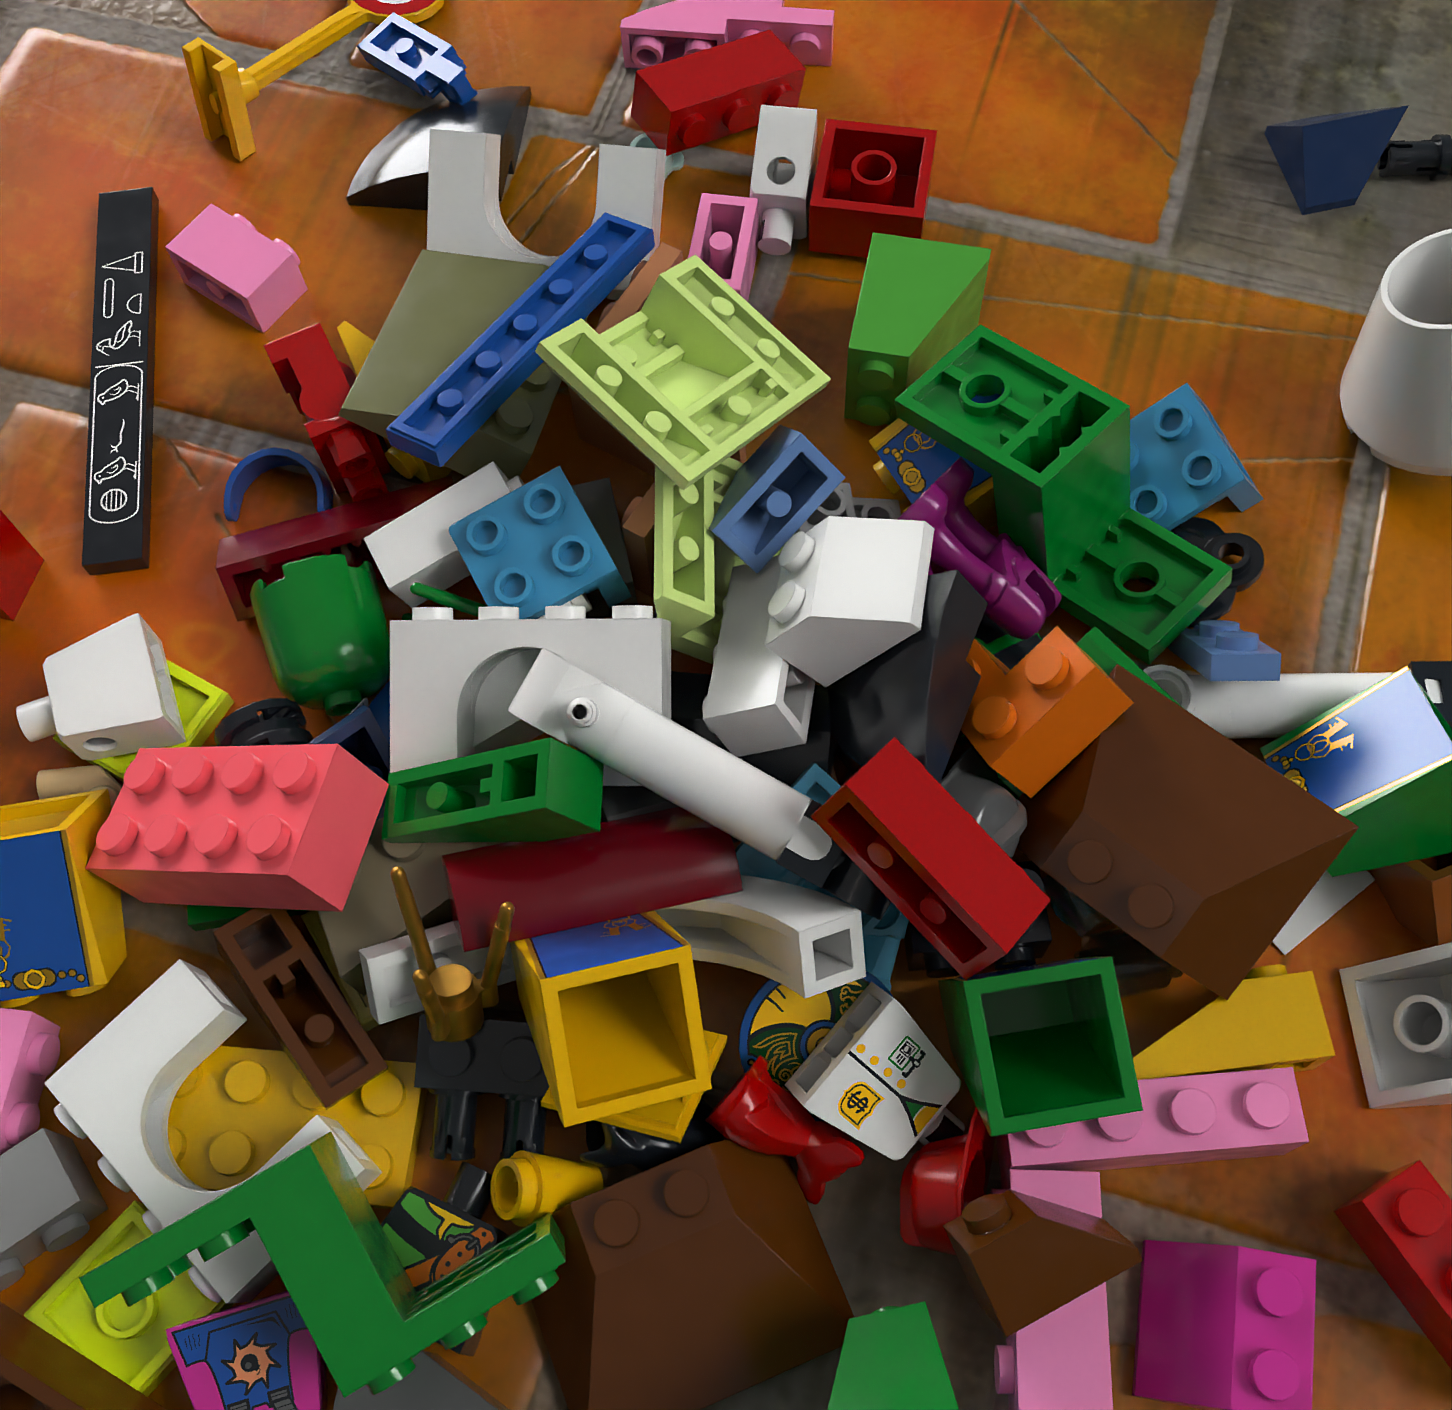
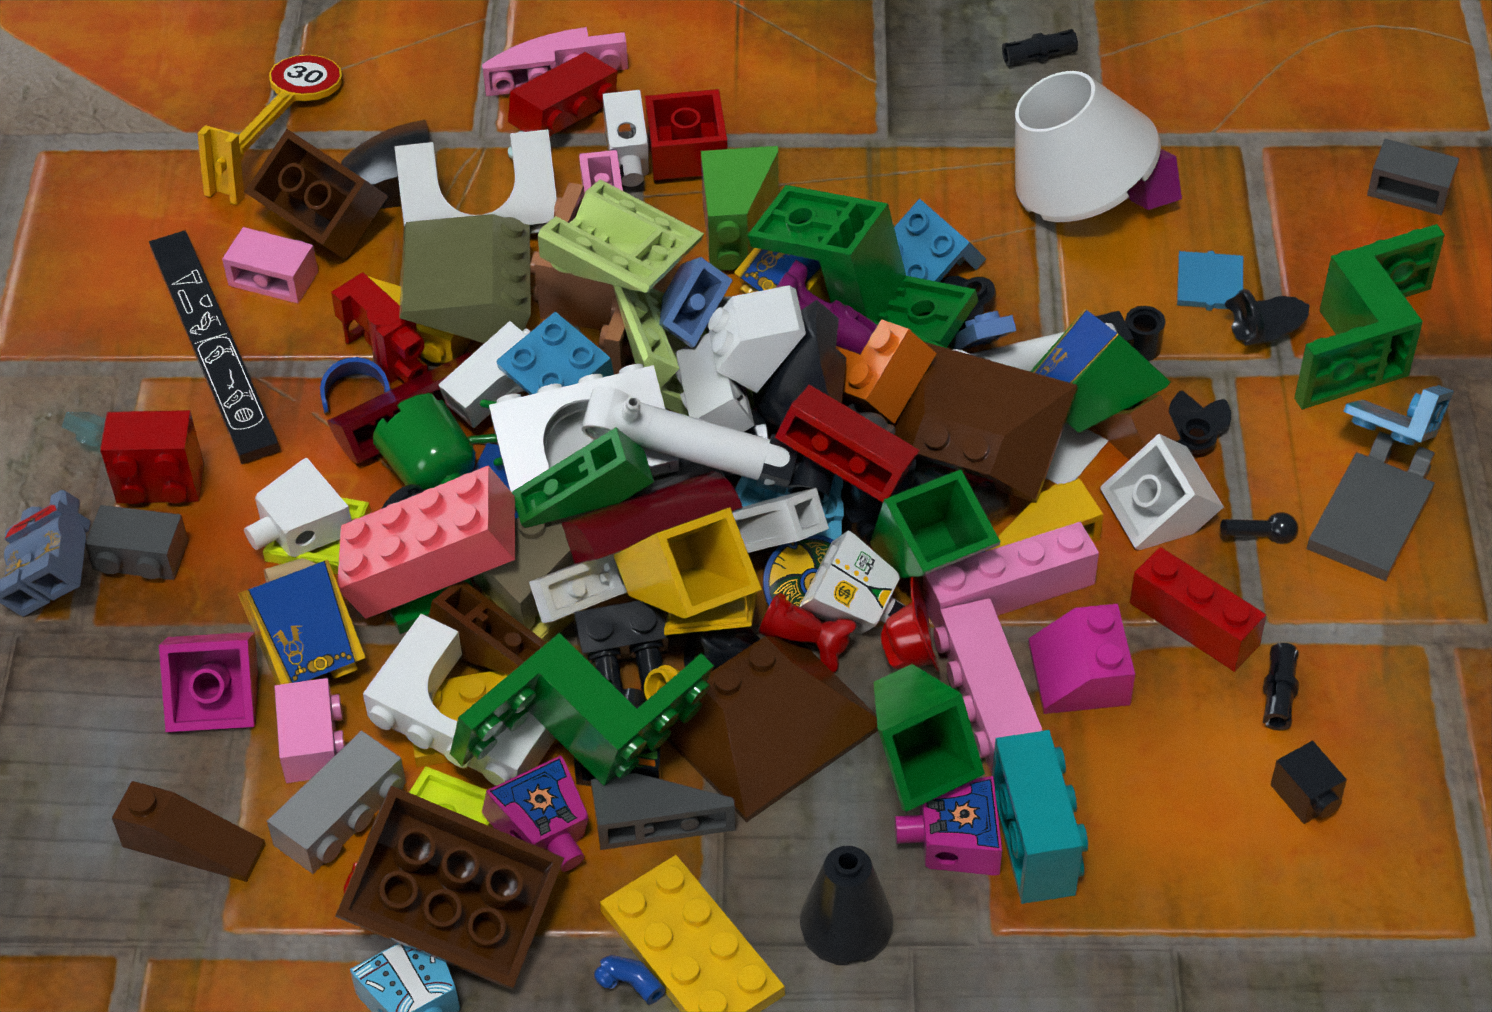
camera: 20 degrees left, 15 degrees down
blue hinge [357,12,478,105] -> none
blue tile [385,212,655,468] -> none
pearl gold plant [390,866,515,1042] -> none
reddish brown slope [943,1189,1143,1337] -> none
dark blue slope [1264,105,1409,215] -> none
none -> reddish brown brick [245,129,388,260]

